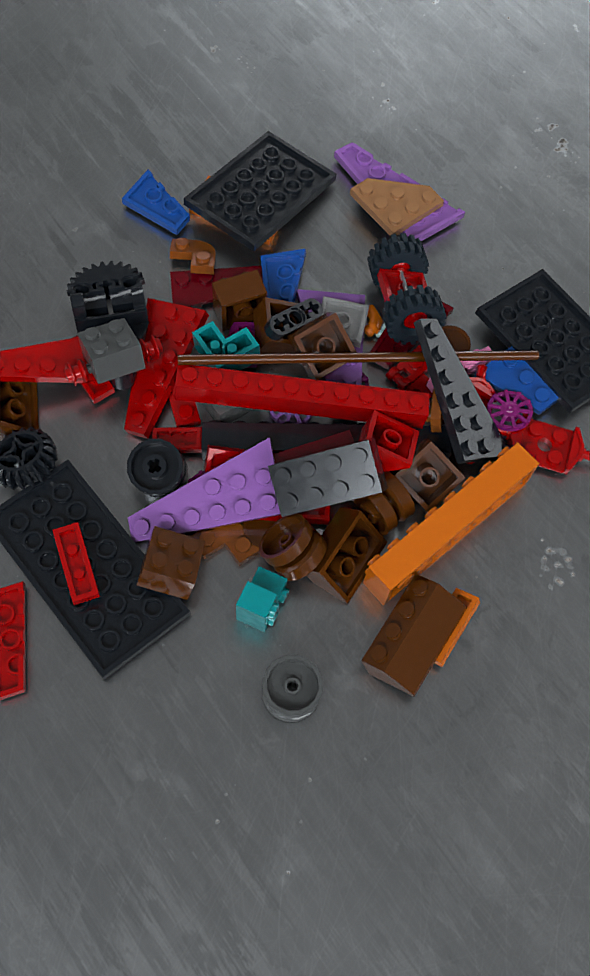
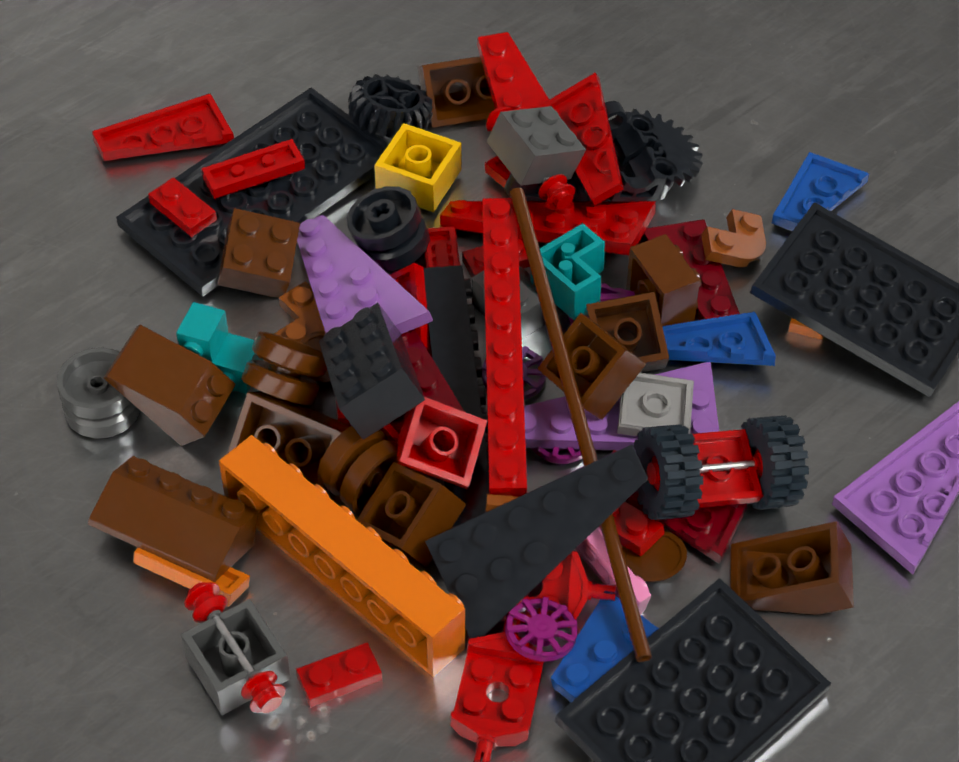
camera: 90 degrees right, 15 degrees down
black beam [264,298,323,341] -> none
medium nougat plate [350,178,444,237] -> none
none -> reddish brown slope [103,325,236,446]
none -> red plate [148,177,217,237]
none -> dark grey brick [181,582,290,715]
none -> red plate [296,642,383,708]
none -> yellow brick [374,123,462,212]
none -> red wing [540,72,623,206]
none -> reddish brown slope [731,521,854,615]

